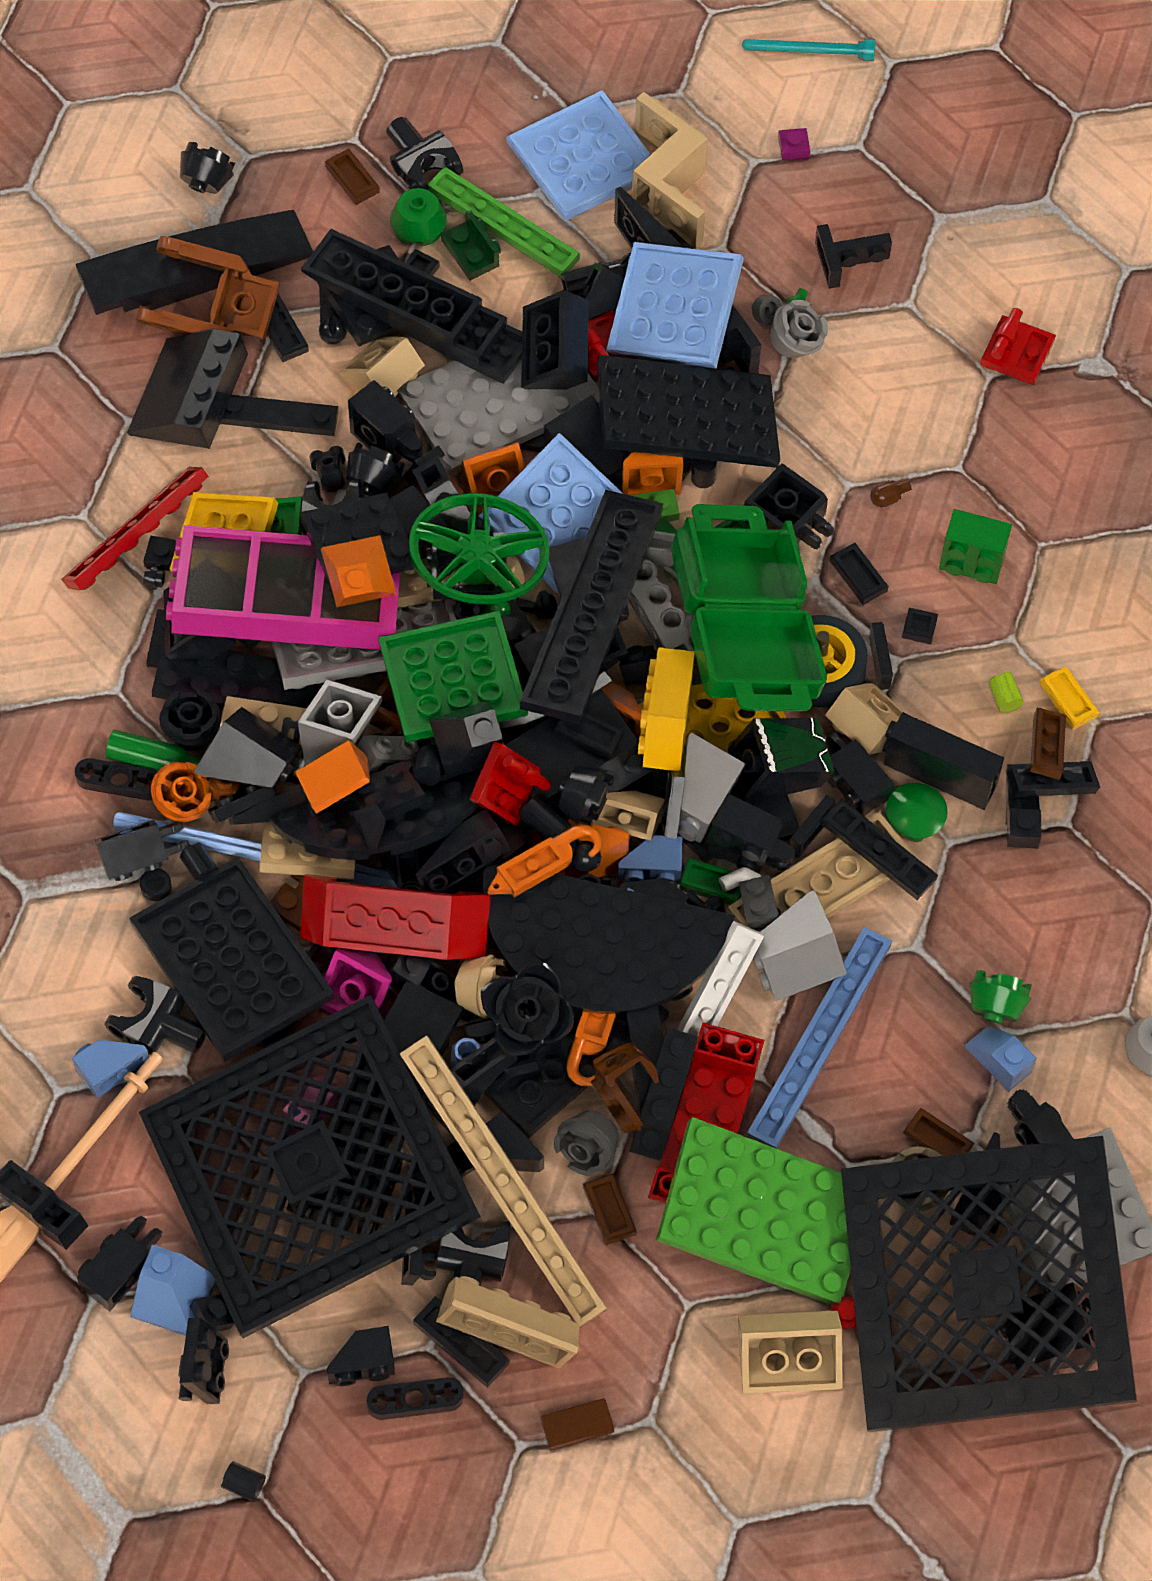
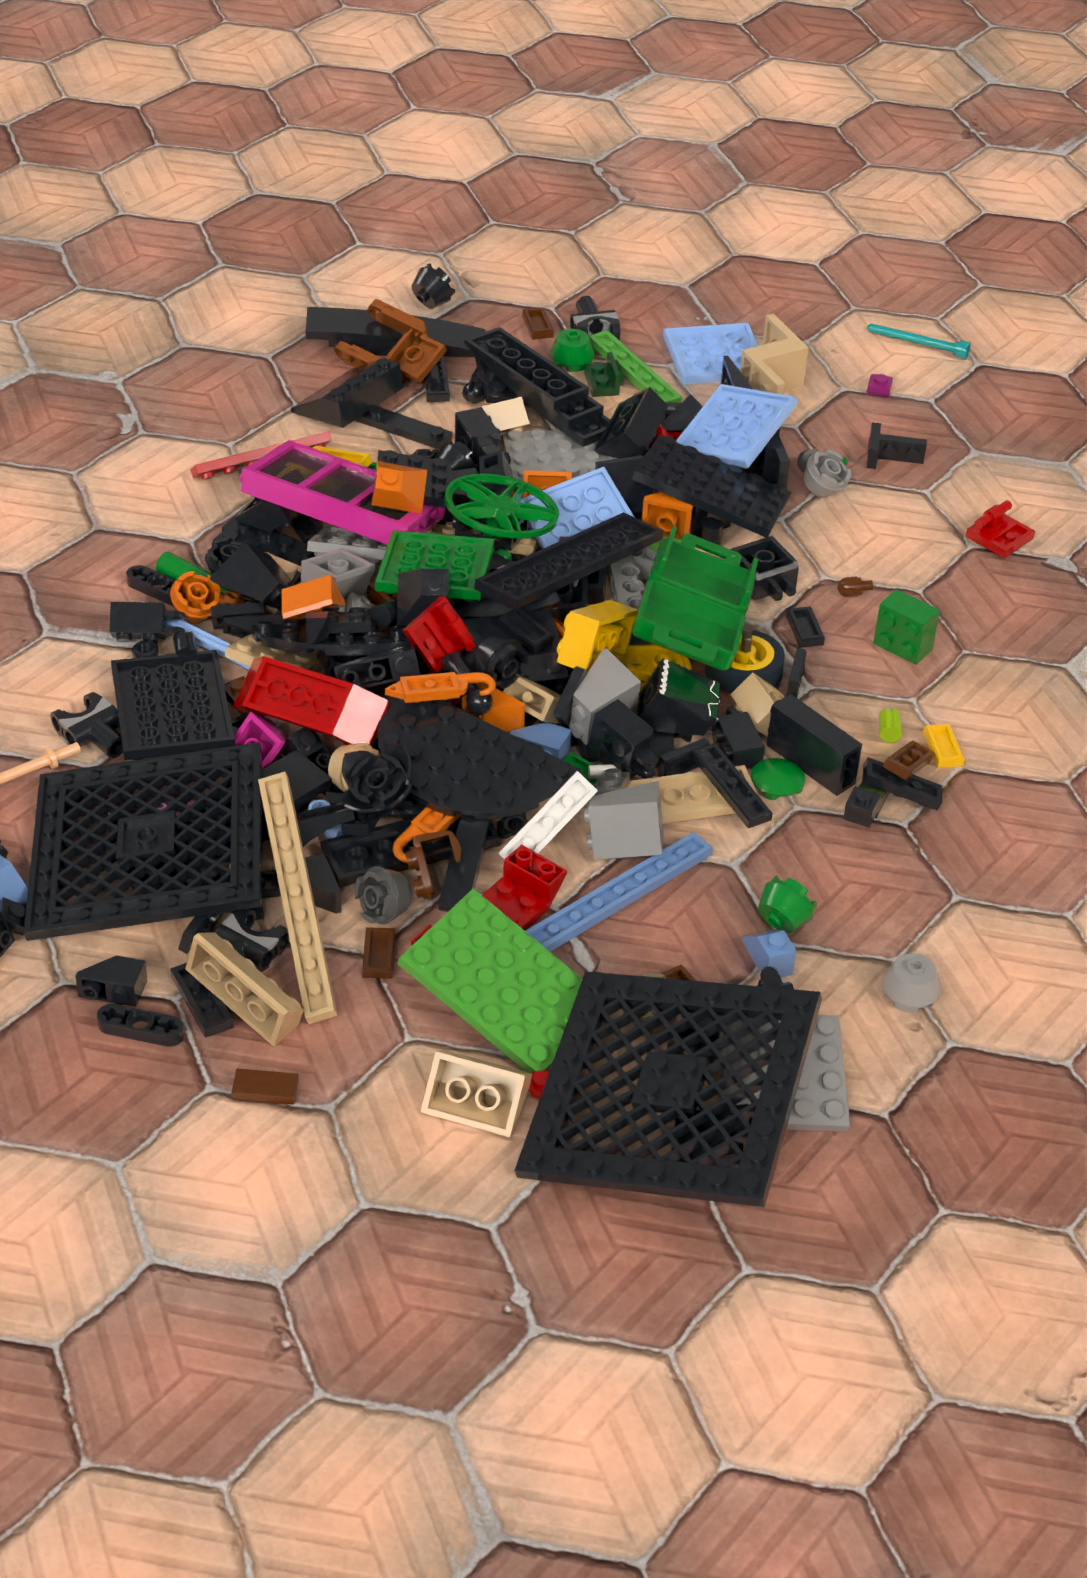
camera: 20 degrees right, 20 degrees down
medium blue slope [72,1040,149,1098] -> none
black plate [629,1027,698,1161] -> none
black tile [902,607,938,644] -> none

